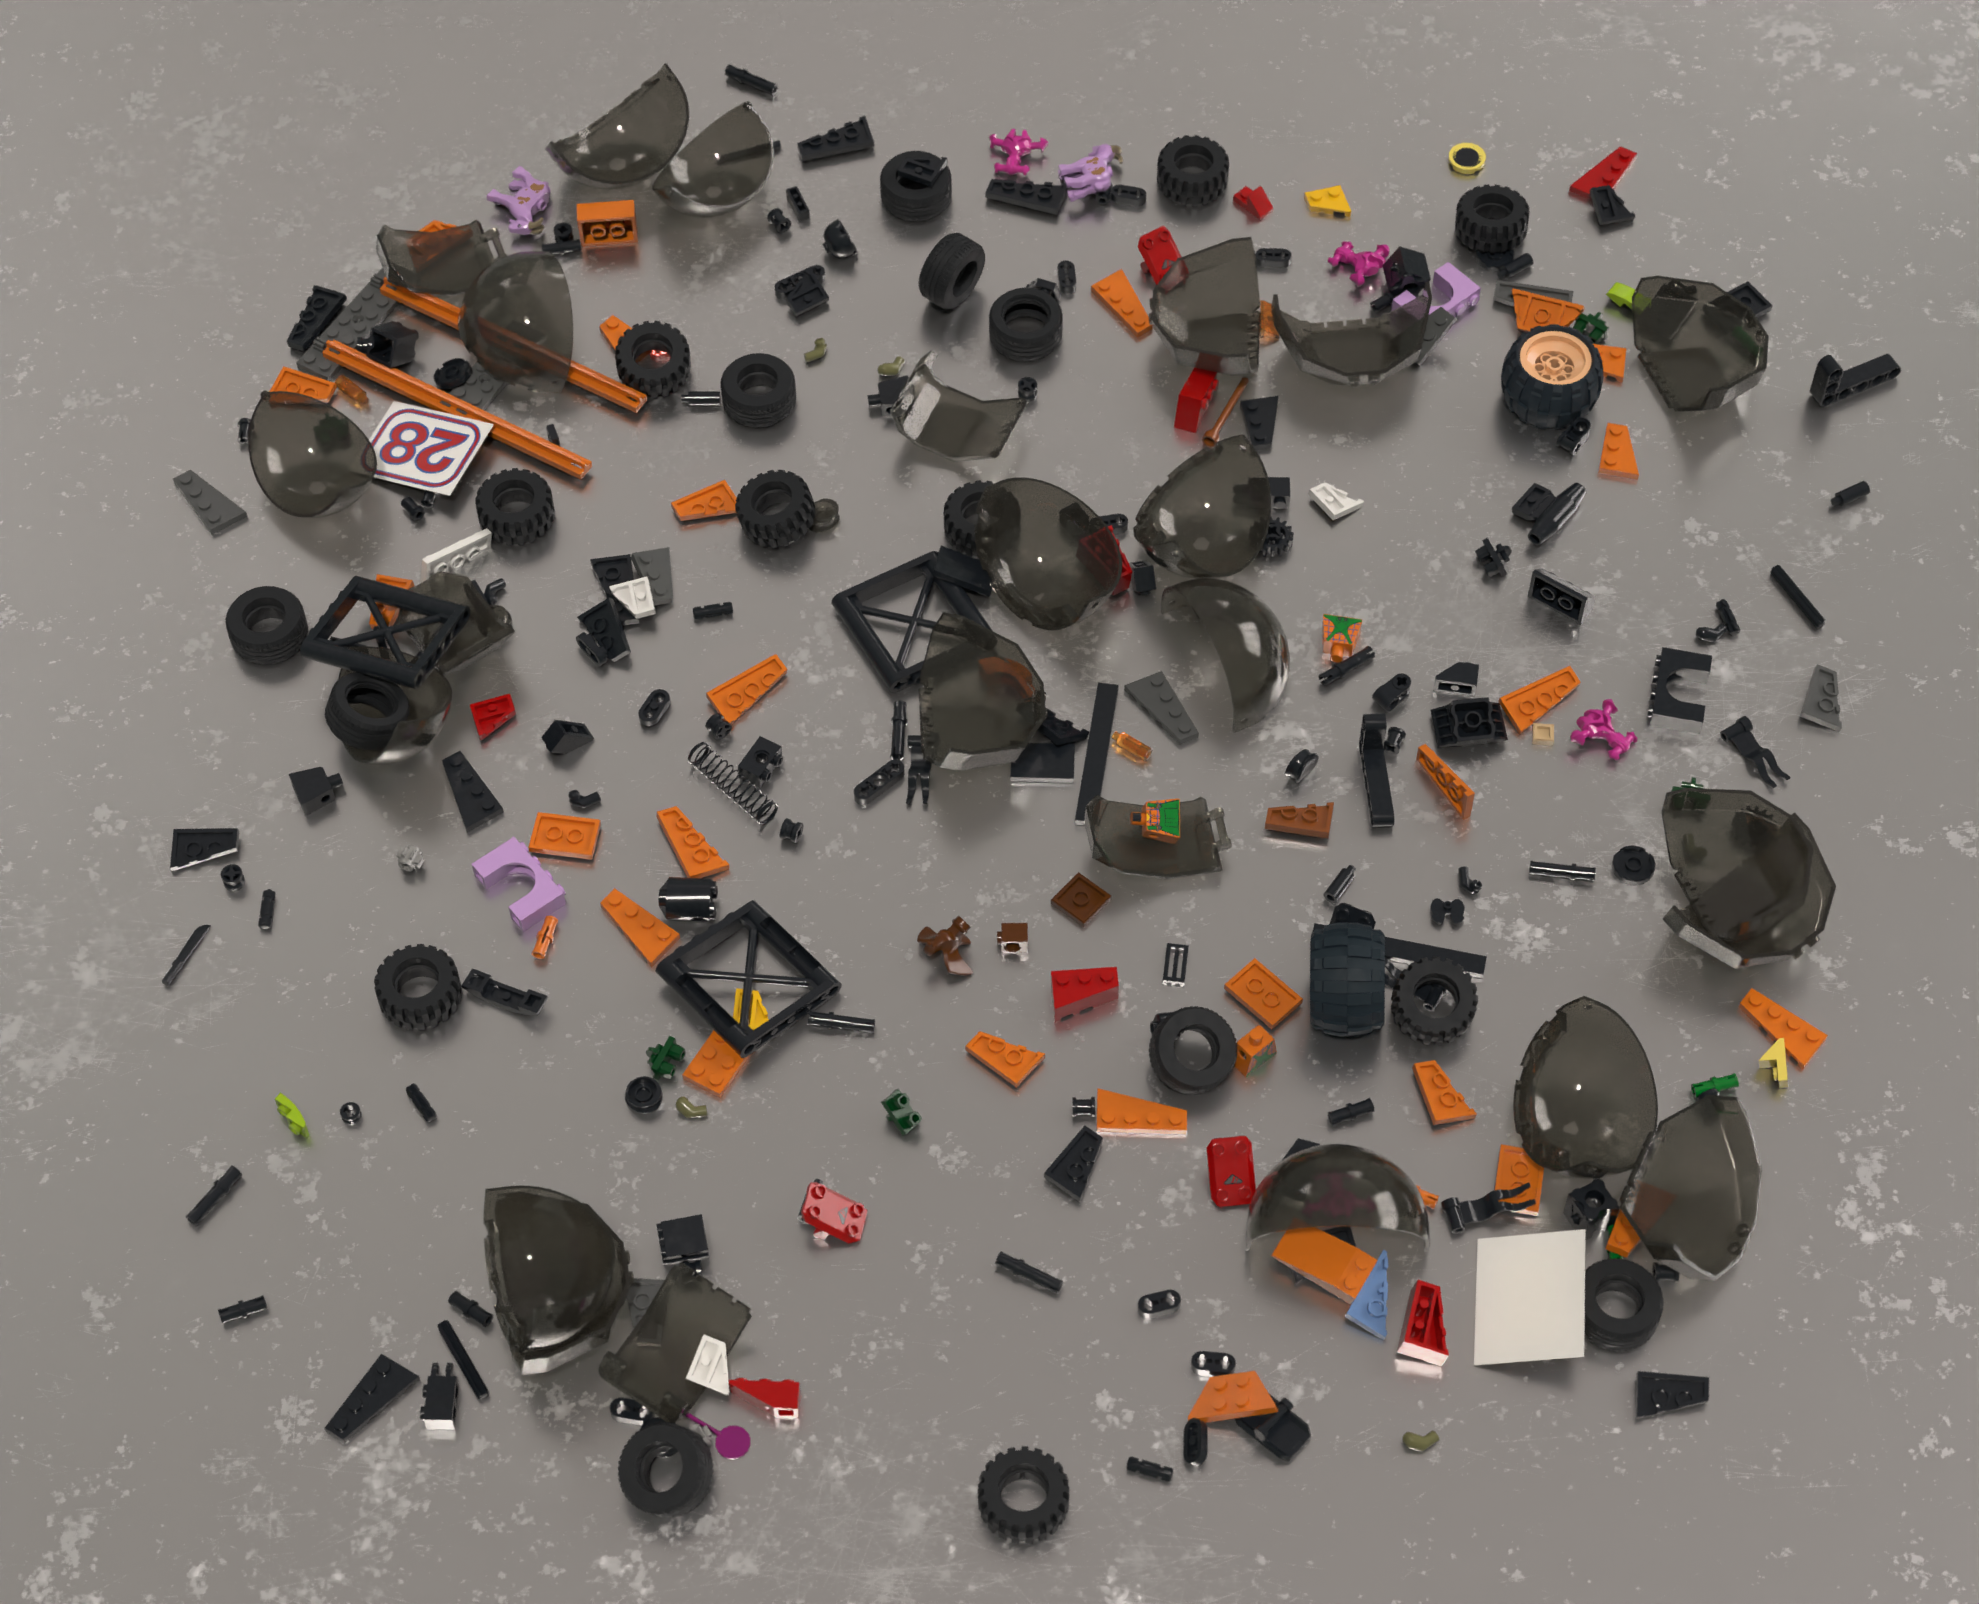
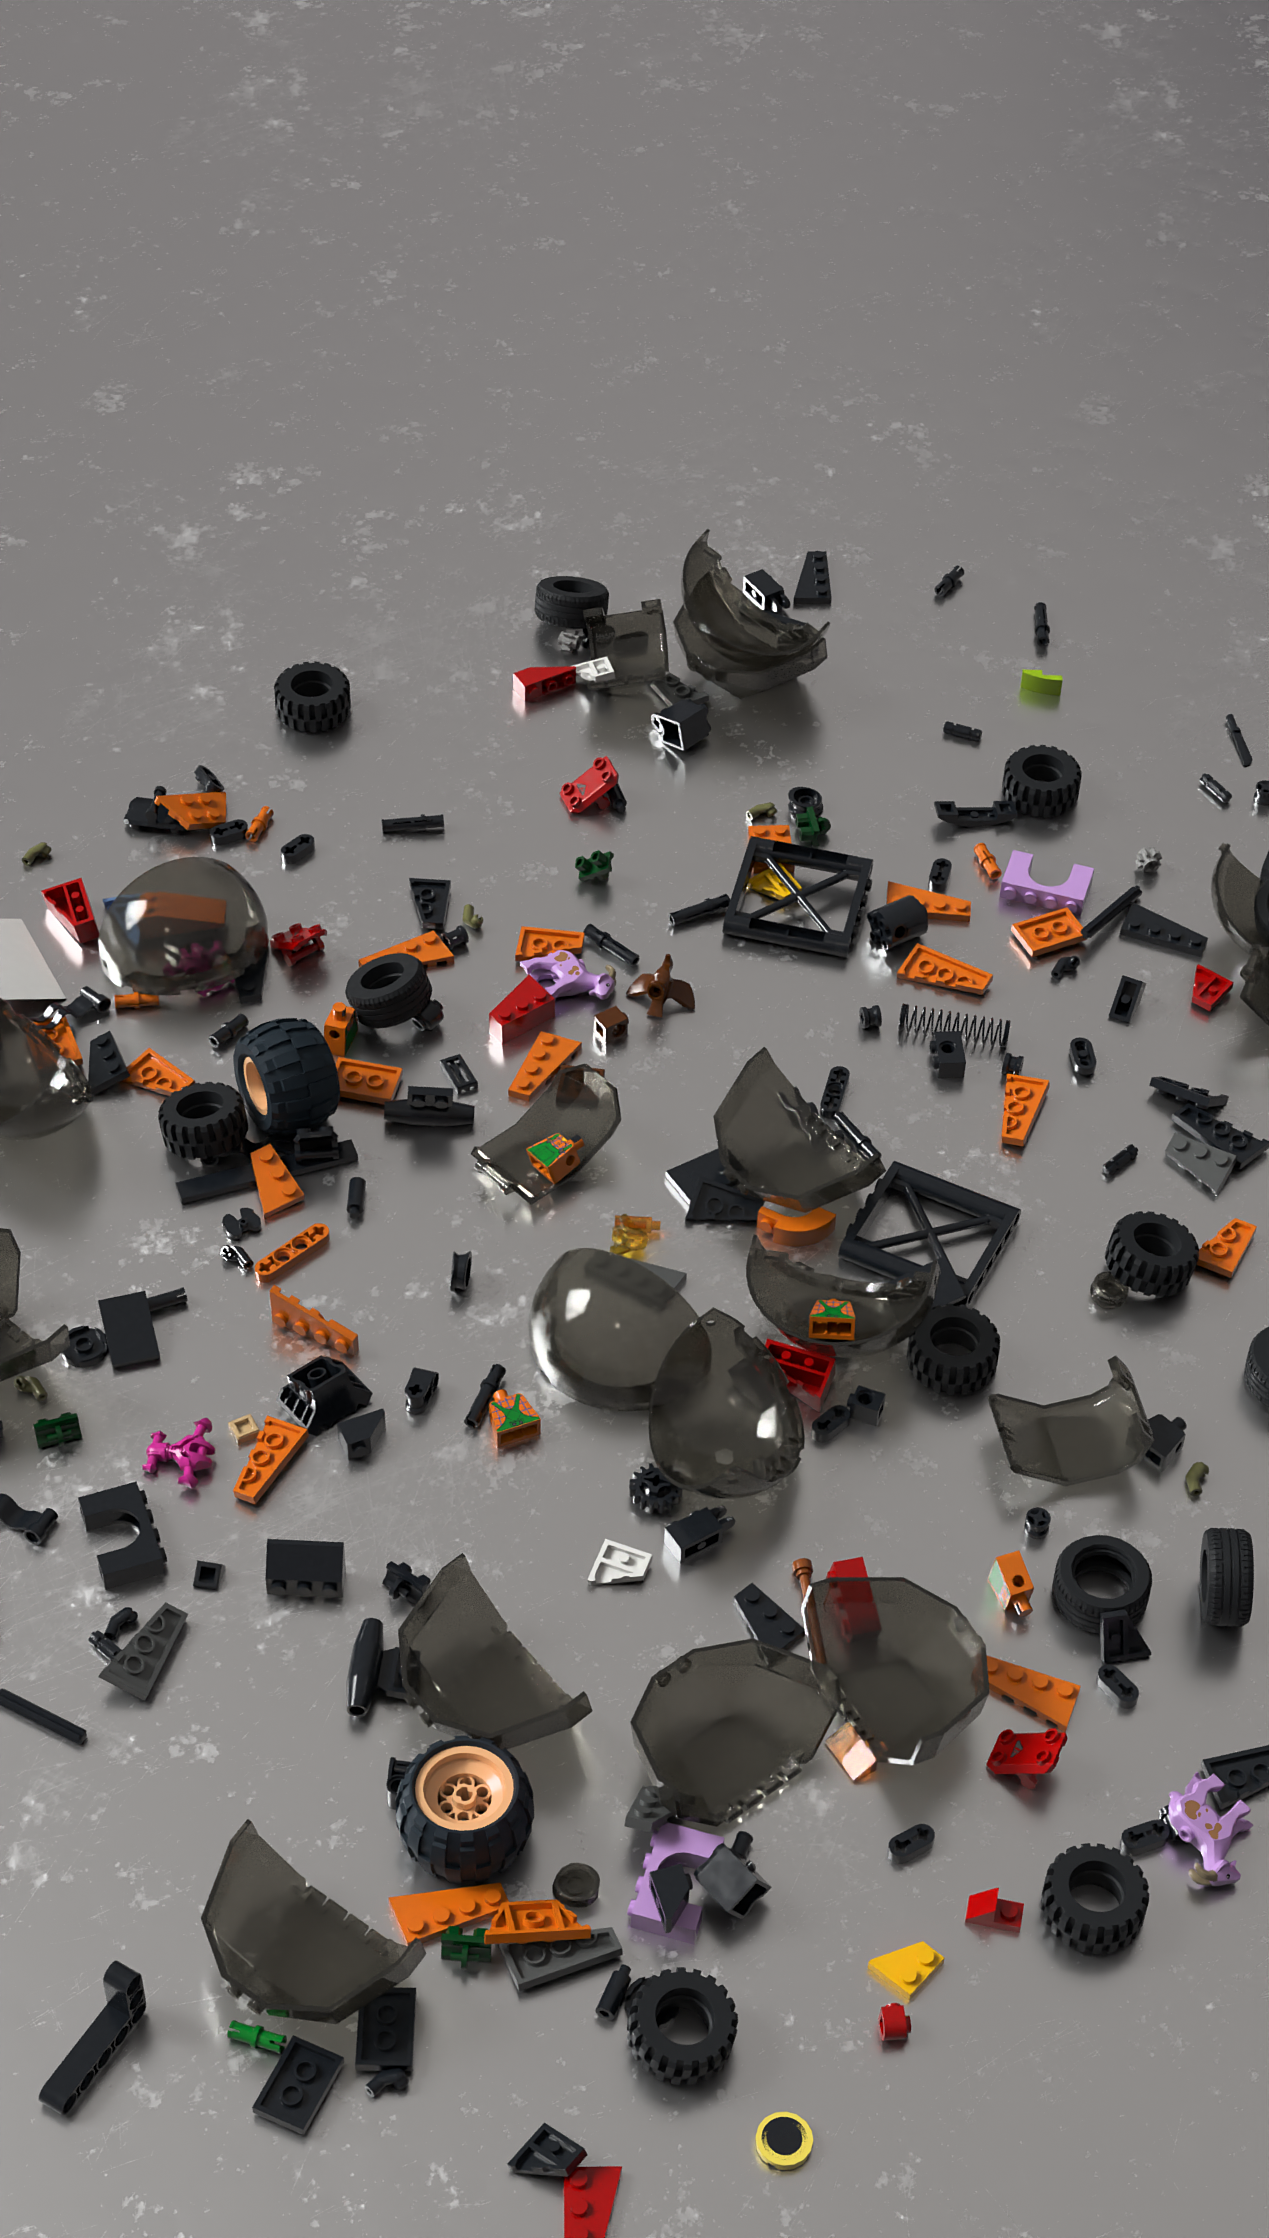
camera: 145 degrees right, 10 degrees down
black bush [340,1102,362,1125] -> none
black plate [576,632,608,667] -> none
white wing [609,577,656,619] -> none
magenta piece [681,1410,750,1459] -> none
black tile [1075,682,1119,827] -> none
black axle [1126,1456,1173,1482] -> none
dark orange wing [1265,802,1334,839] -> none
dark pink piece [1328,241,1390,287] -> none
black beam [1359,713,1394,827] -> none
black bush [1384,727,1406,755] -> none
orange wing [1598,423,1639,480] -> none
lime slope [1606,282,1650,315] -> none
black cylinder [1831,481,1870,506] -> none
none -> black wing [88,1031,131,1097]
none -> black tile [98,1291,160,1368]
none -> dark grey wing [98,1602,188,1701]
none -> black slope [193,1560,225,1590]
none -> orange pin [245,806,274,842]
none -> orange wing [250,1144,305,1219]
none -> orange beam [255,1223,330,1283]
none -> black plate [384,1086,475,1127]
none -> clear smoke windscreen [398,1553,593,1749]
none -> olive arm [462,904,483,929]
none -> orange wing [508,1031,582,1102]
none -> lavender animal [520,950,616,999]
none -> clear smoke piece [552,1863,600,1908]
none -> black pin [583,924,640,967]
none -> clear yellow rock [609,1214,648,1256]
none -> black slope [649,1864,693,1933]
none -> orange torso [809,1299,855,1340]
none -> red plate [878,2003,911,2041]
none -> black beam [928,858,952,892]
none -> orange torso [988,1550,1034,1617]
none -> black axle [1081,885,1142,939]

